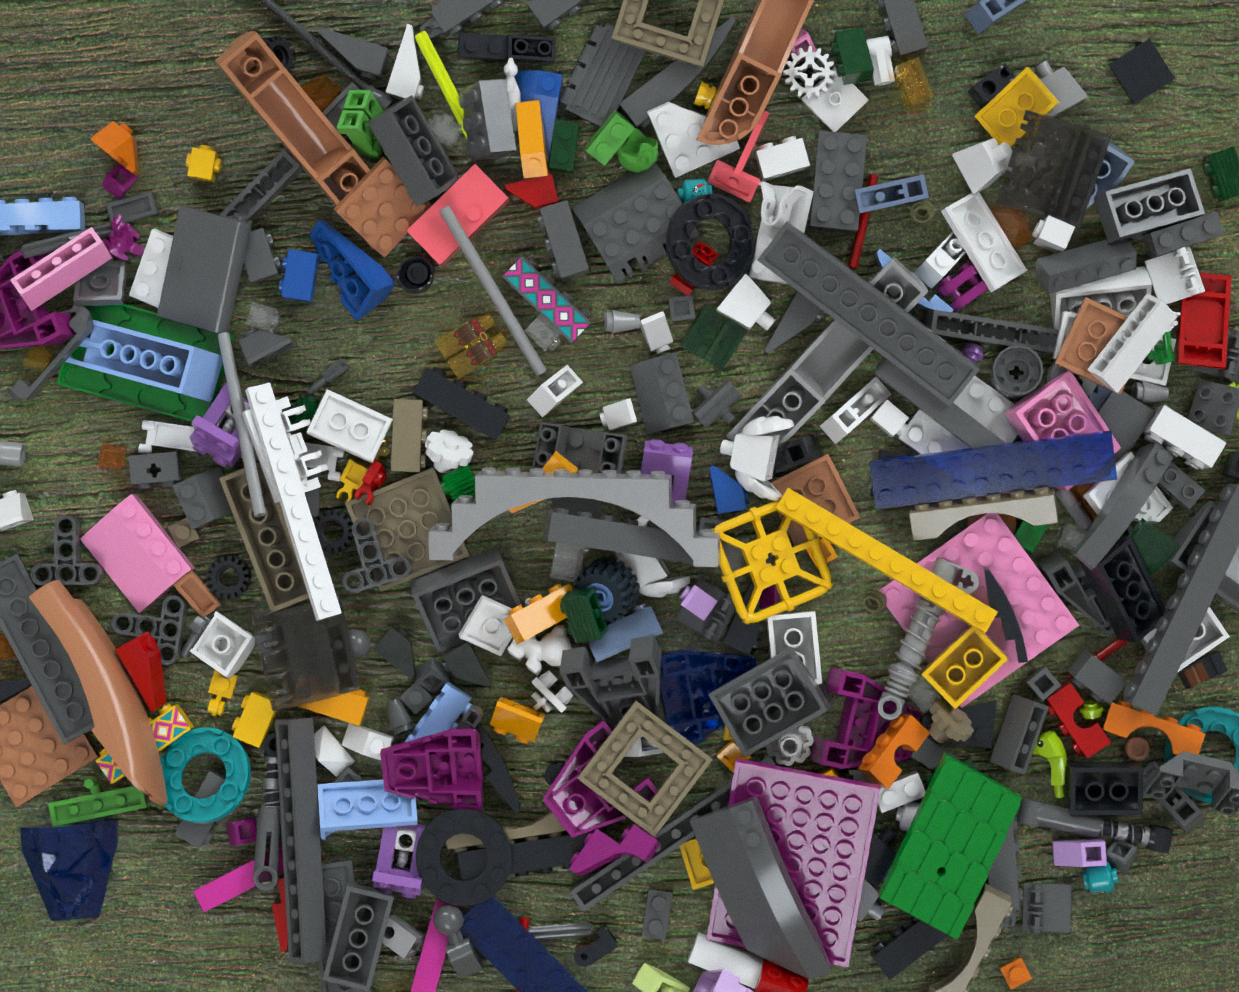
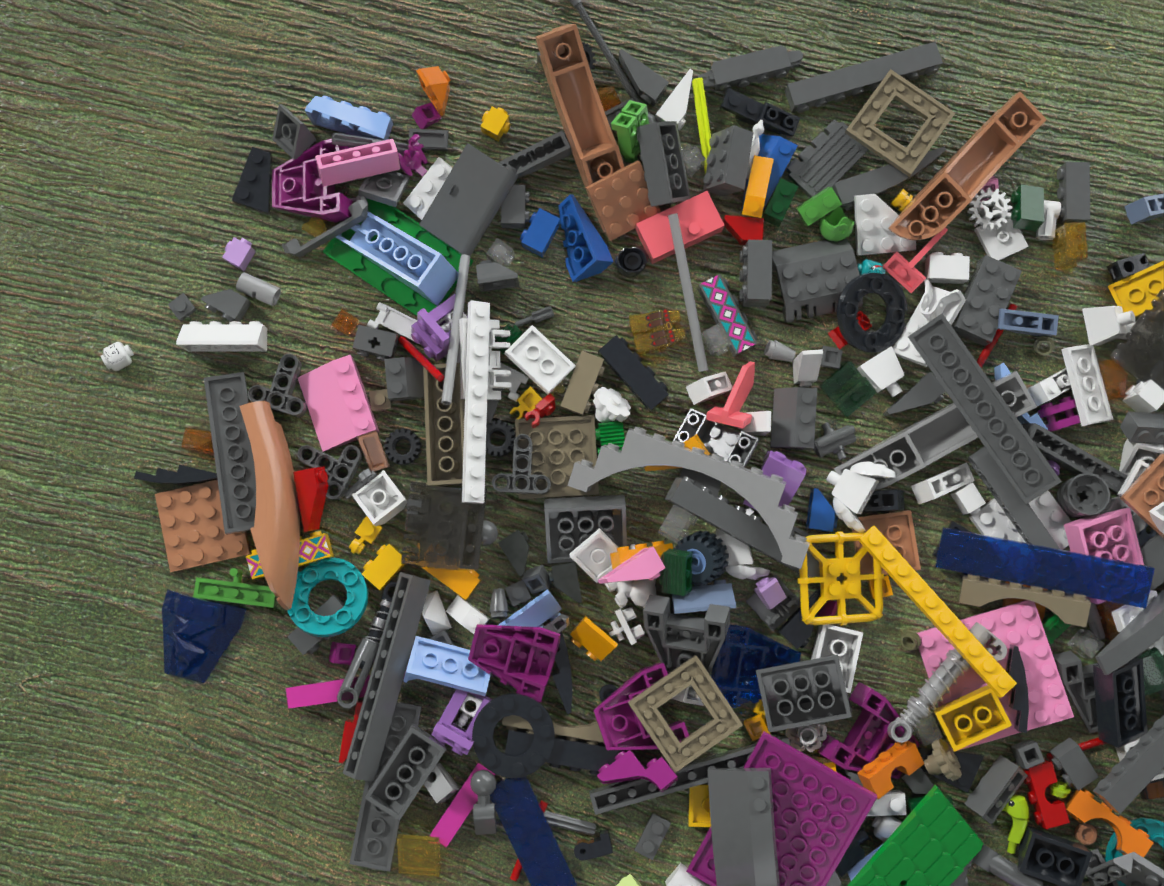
camera: 20 degrees right, 5 degrees down
none -> red bar [398,336,445,382]
none -> bright pink slope [598,547,665,584]
none -> coral piece [706,361,755,429]

